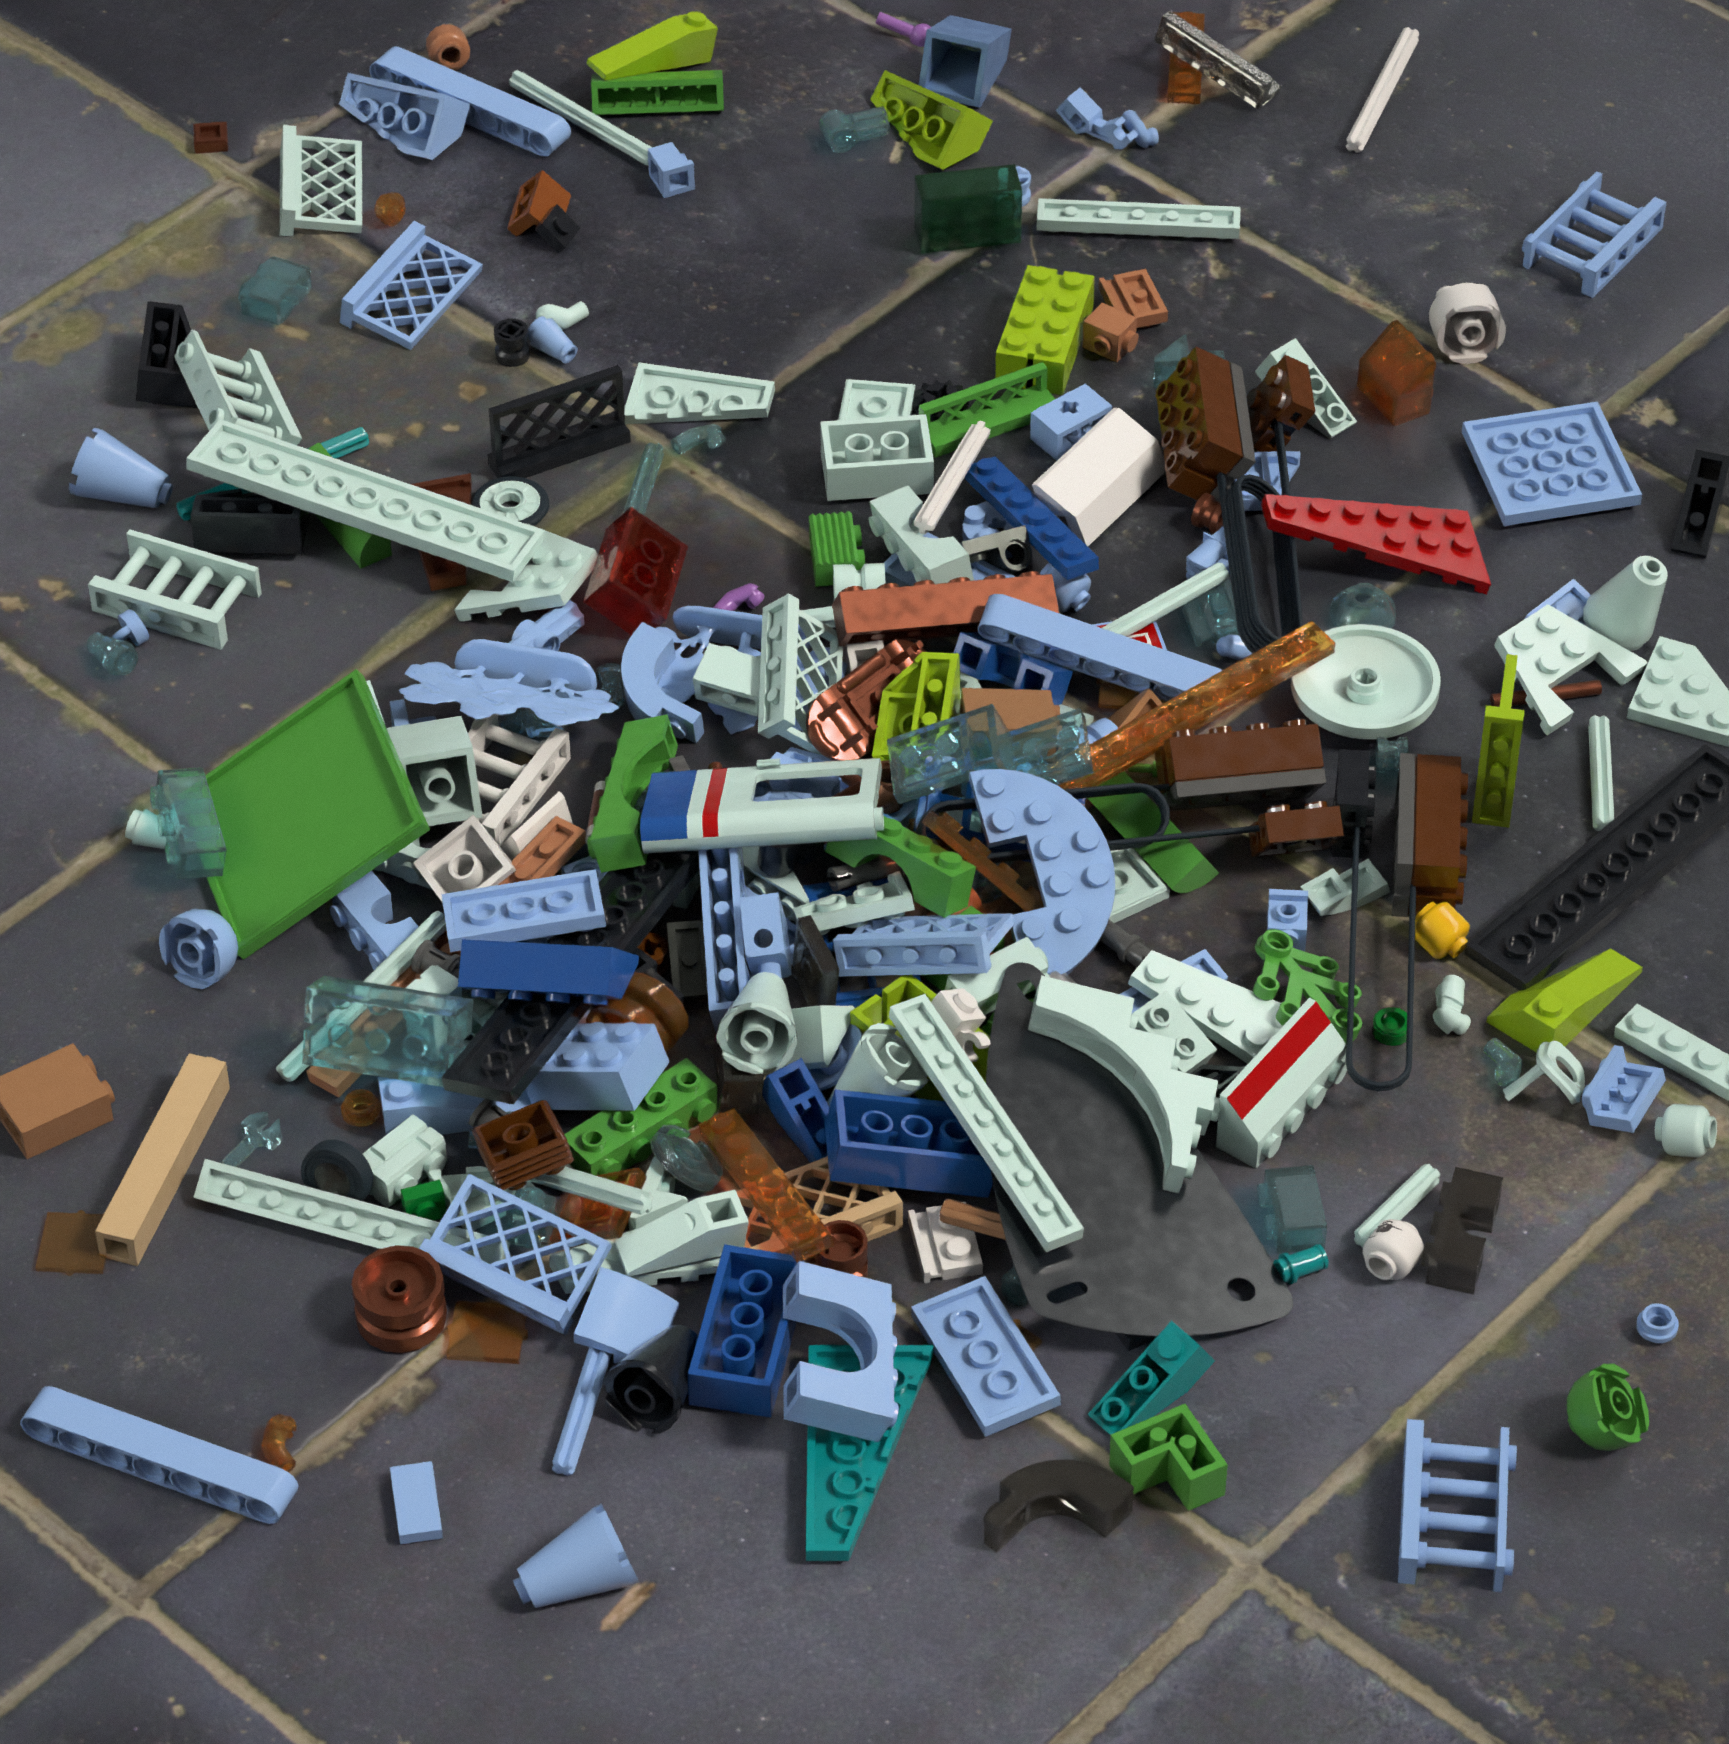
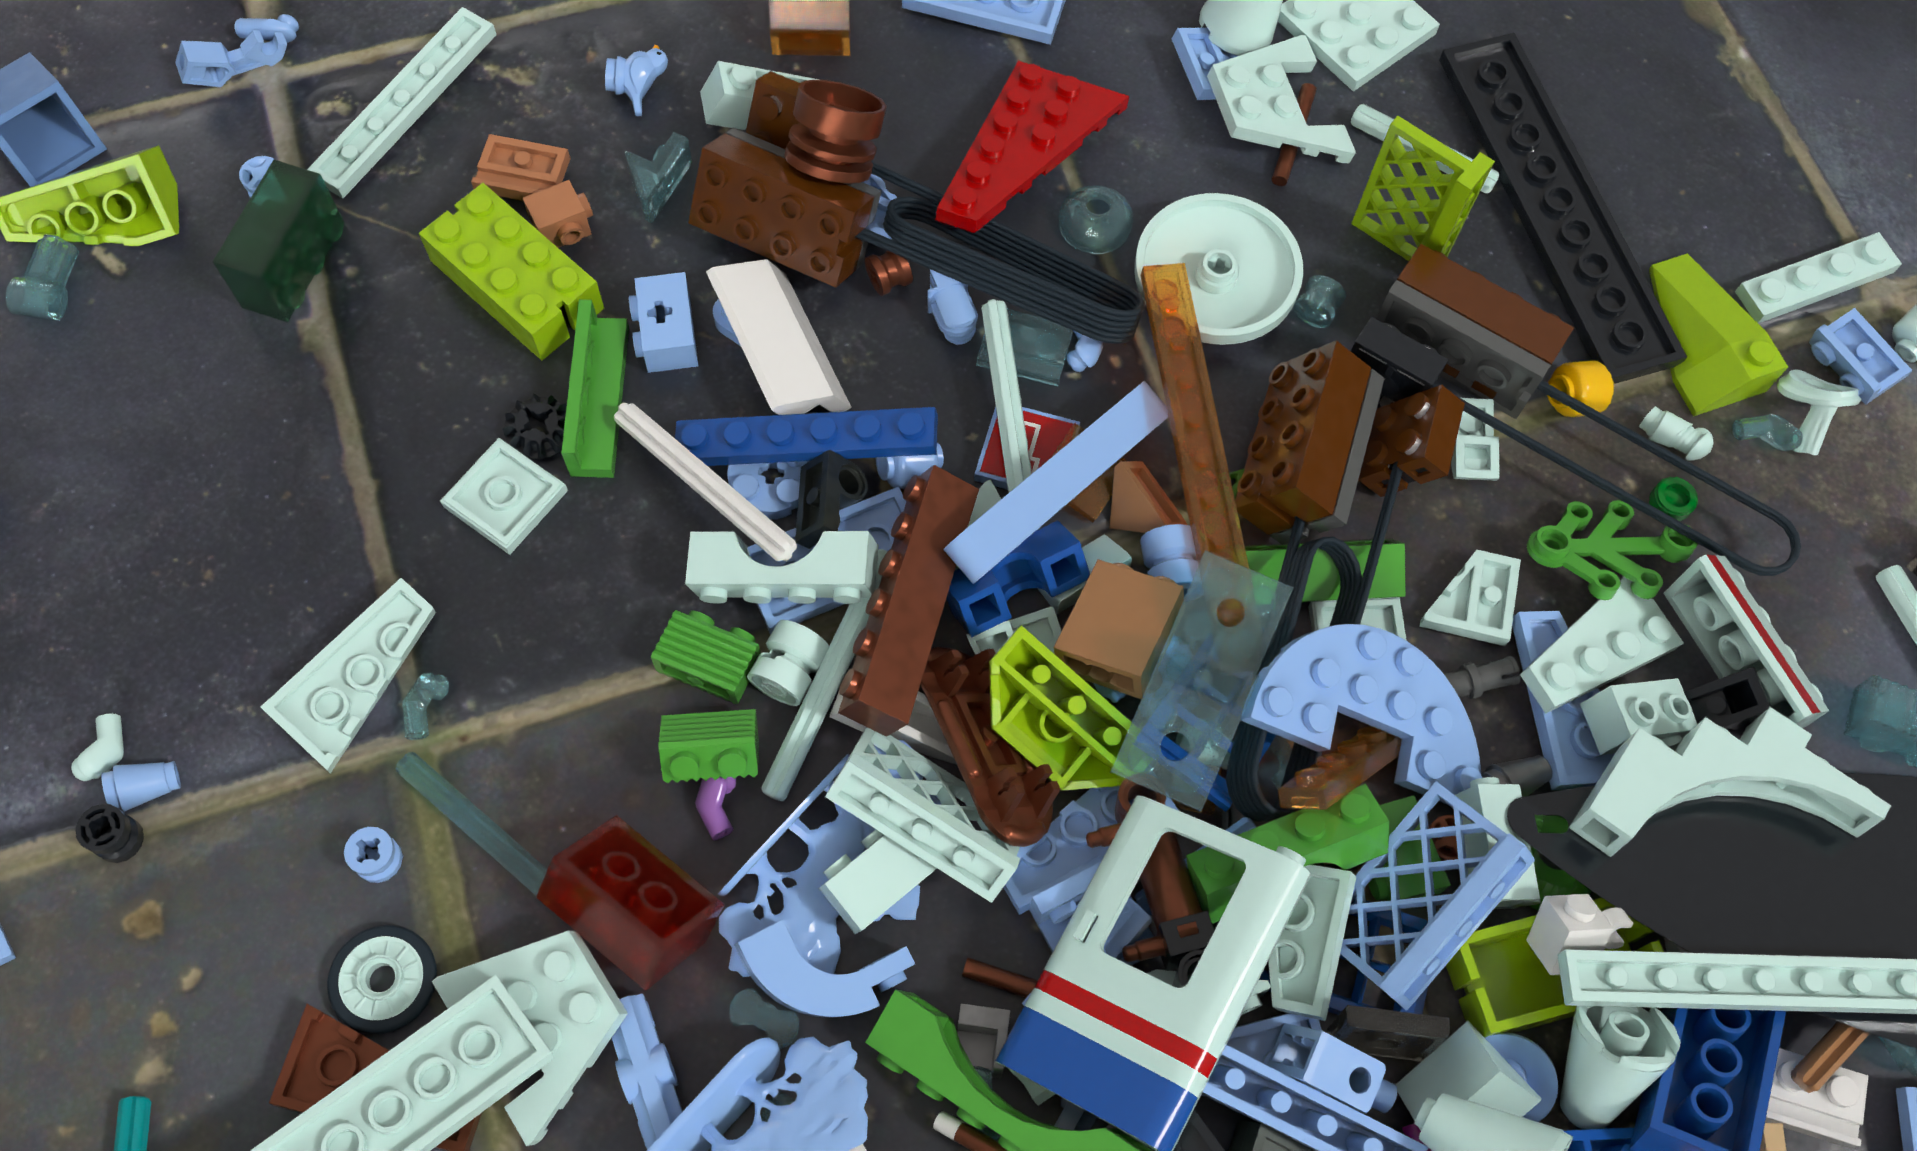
camera: 65 degrees left, 20 degrees up
black fence [487,365,631,478] -> none
light aqua brick [820,414,934,501] -> none
light blue brick [1267,889,1308,951] -> none
none -> light blue wheel [344,827,403,883]
none -> light blue animal [605,45,668,116]
none -> bright green brick [658,709,759,783]
none -> copper wheel [784,80,887,183]
none -> light aqua wing [1420,550,1521,646]

